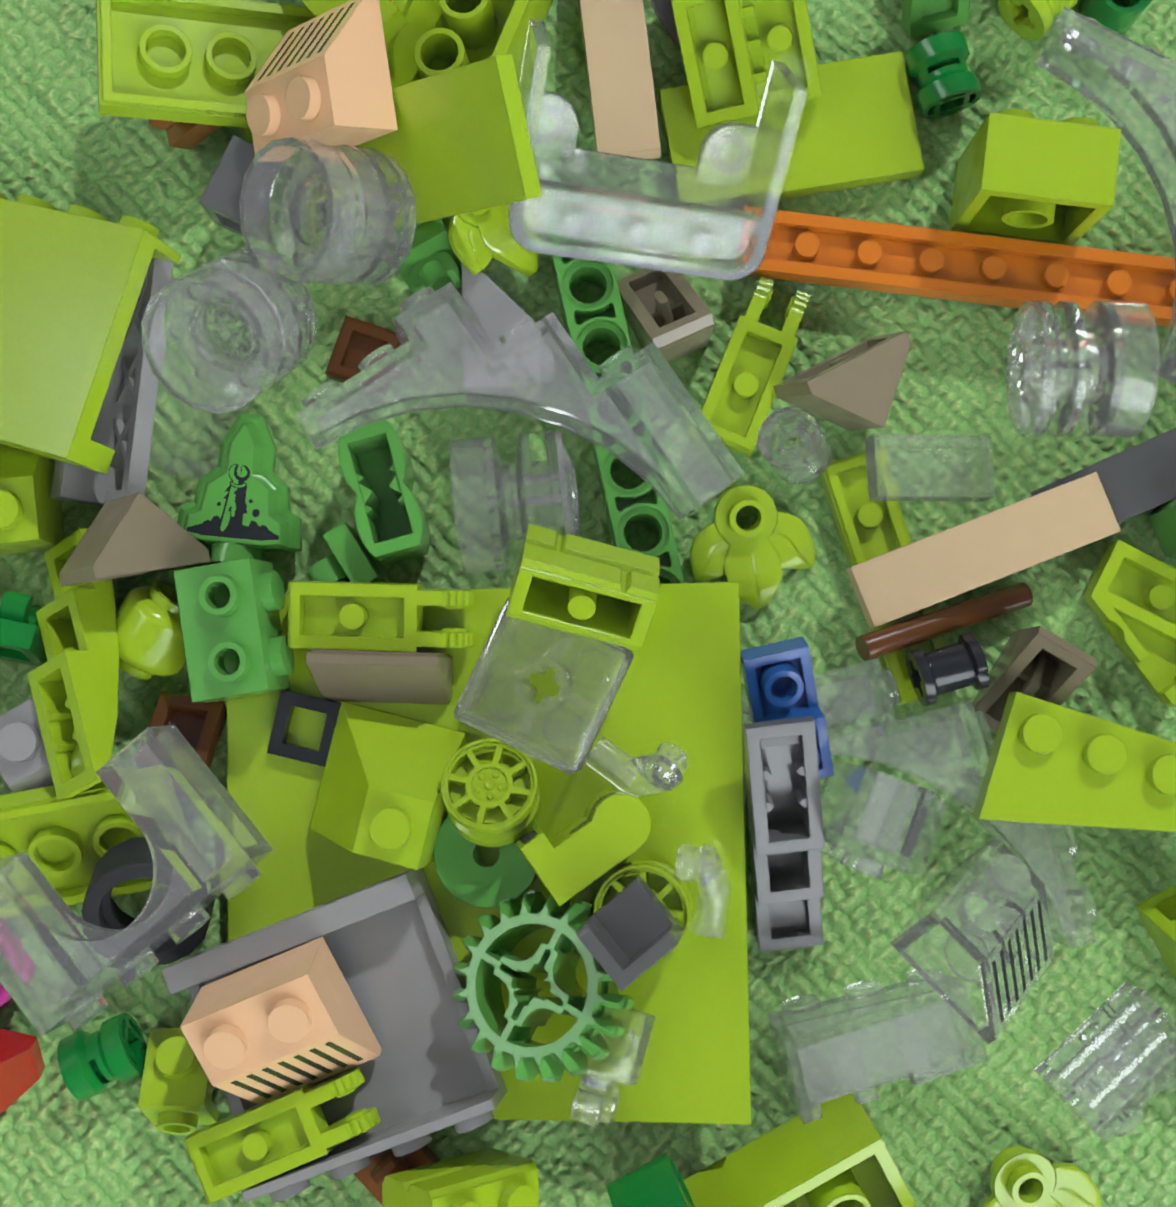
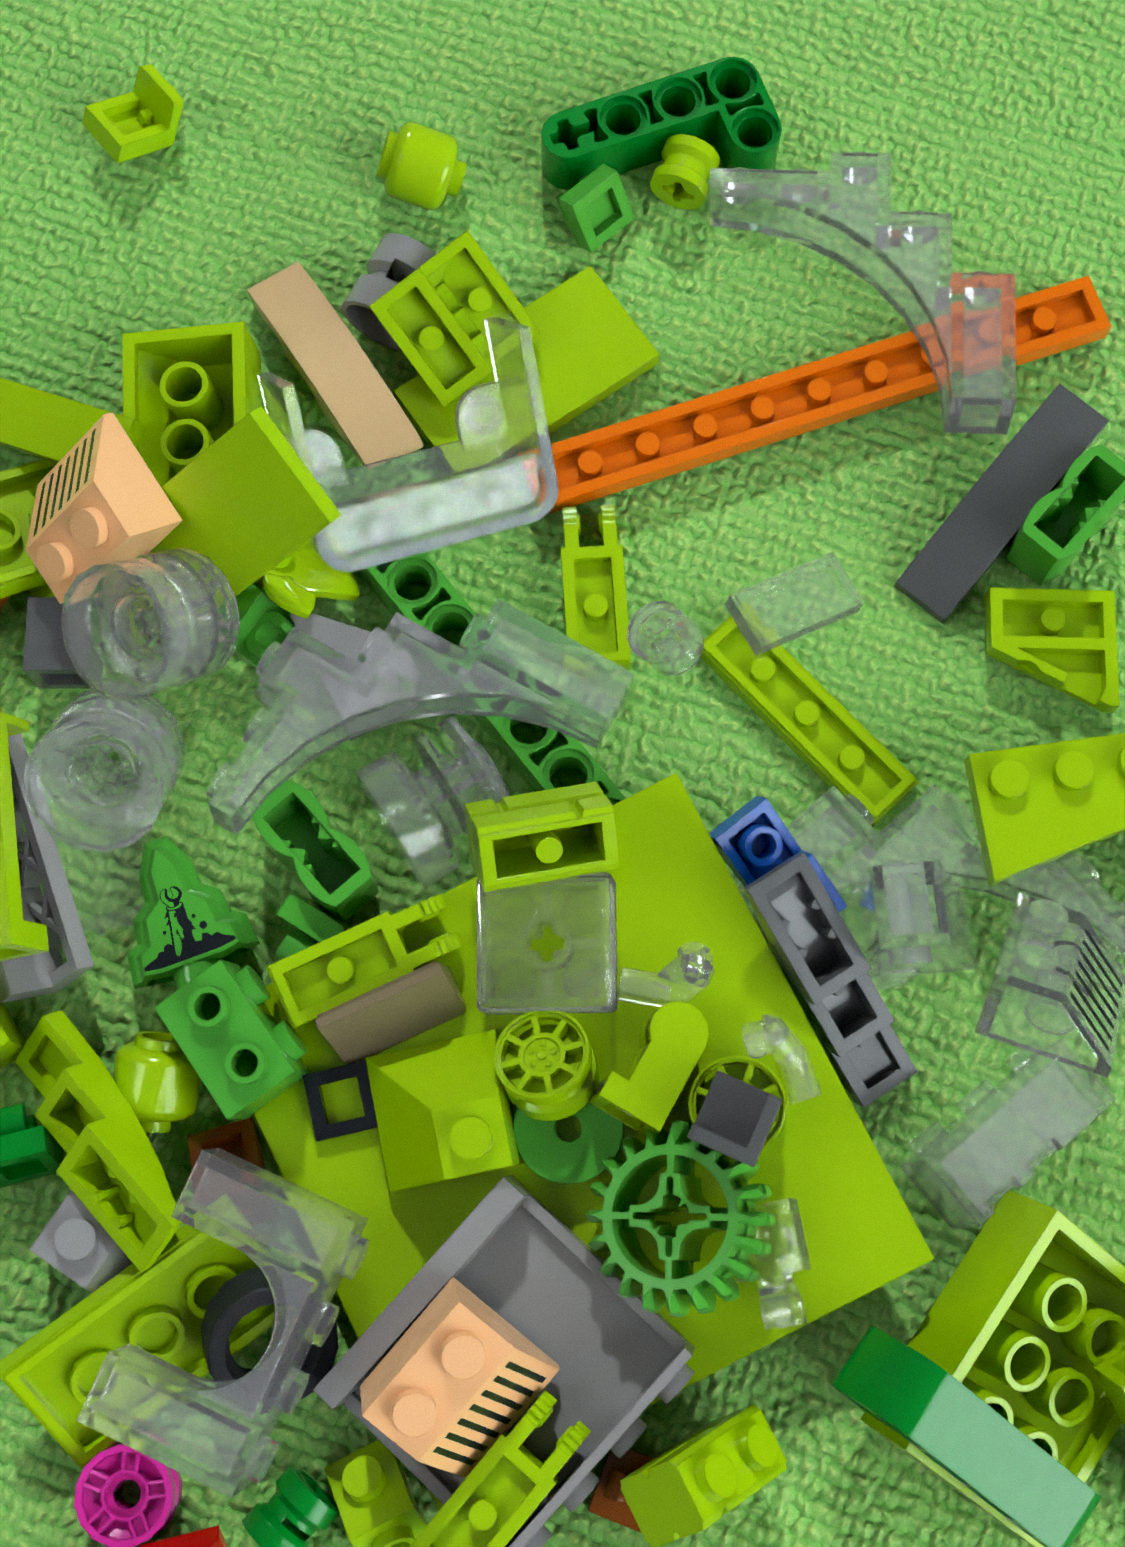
camera: 25 degrees left, 10 degrees down
dark tan slope [59,492,211,587] -> none
reddish brown tile [325,315,407,398] -> none
dark tan slope [617,258,715,371] -> none
lime plate [690,484,816,610] -> none
dark tan slope [773,331,911,430] -> none
tan slope [846,472,1121,629] -> none
reddish brown bar [855,582,1033,661] -> none
green wheel [904,31,982,119] -> none
black bush [906,632,990,706] -> none
lime brick [949,109,1121,245] -> none
dark tan slope [968,626,1098,732] -> none
clear wheel [1006,300,1160,437] -> none

